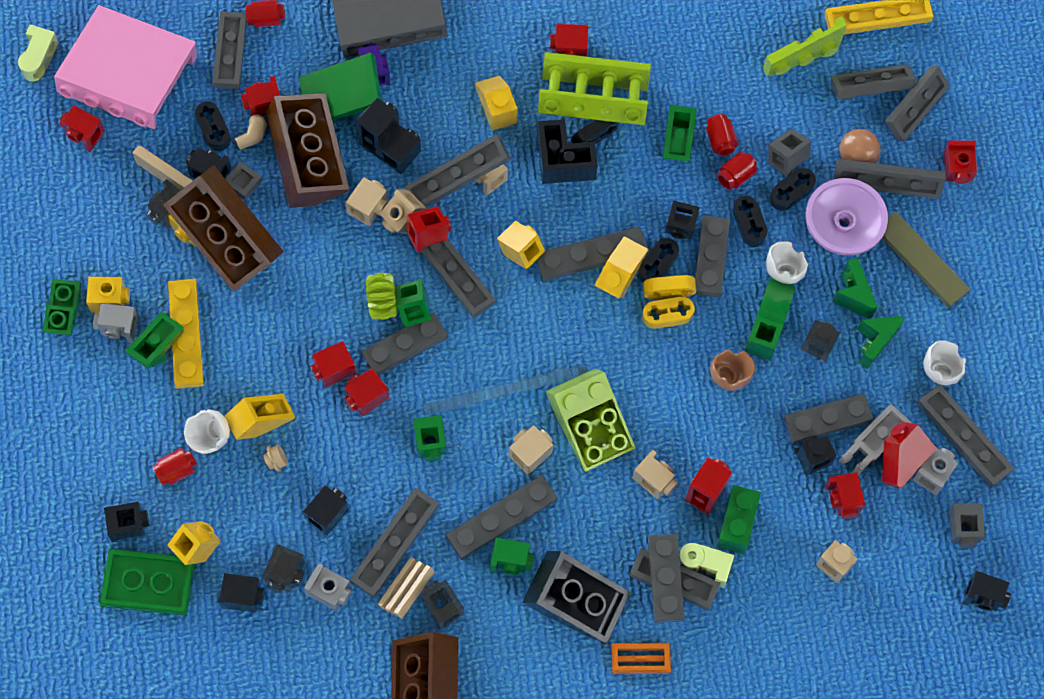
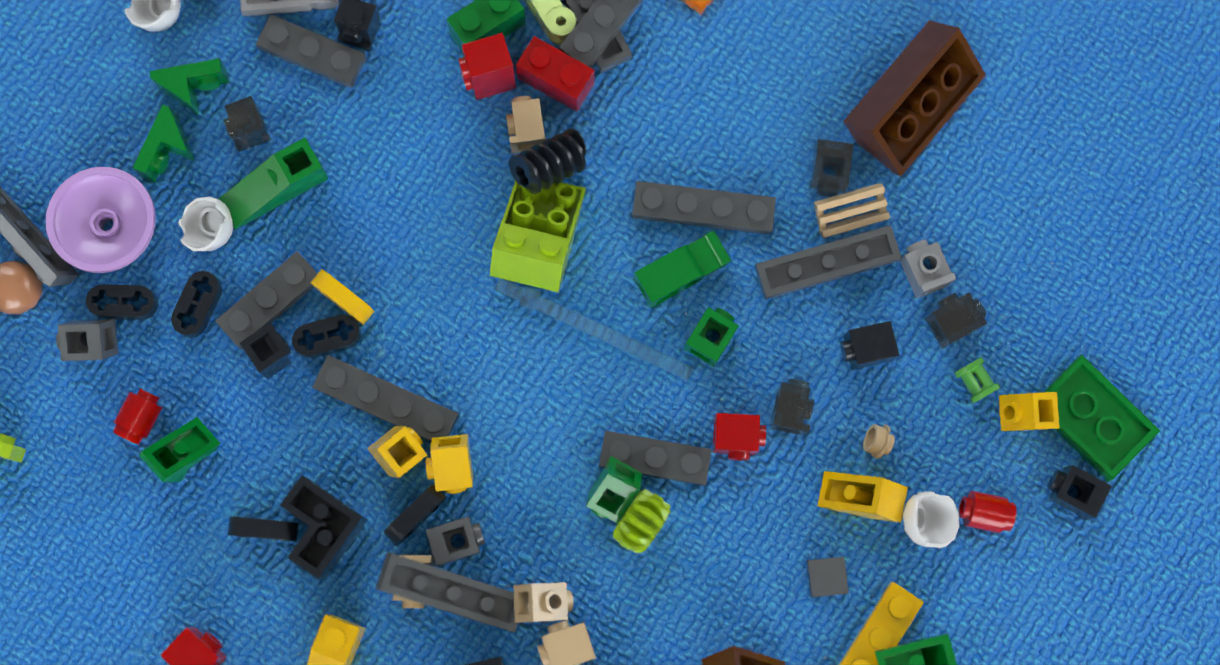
camera: 140 degrees left, 10 degrees up
black brick [219,573,265,613] -> none
red brick [310,341,356,388] -> none
red brick [407,206,451,252] -> none
dark grey plate [420,240,496,319] -> none
green brick [490,538,534,575] -> none
tan brick [508,425,553,475] -> none
black slope [522,551,631,644] -> none
lime fence [538,52,651,125] -> none
yellow slope [594,236,649,298] -> none
yellow beam [642,297,695,329] -> none
nougat hair [709,349,756,391] -> none
red brick [717,152,757,191] -> none
olive tile [882,211,970,309] -> none
none -> yellow brick [367,426,428,478]
none -> black beam [384,485,447,546]
none -> dark grey brick [426,517,485,567]
none -> black piece [508,129,586,195]
none -> red brick [516,36,595,112]
none -> green piece [633,231,732,309]
none -> clear smoke brick [769,379,814,436]
none -> dark grey tile [806,557,849,597]
none -> bright green bush [954,357,1001,404]

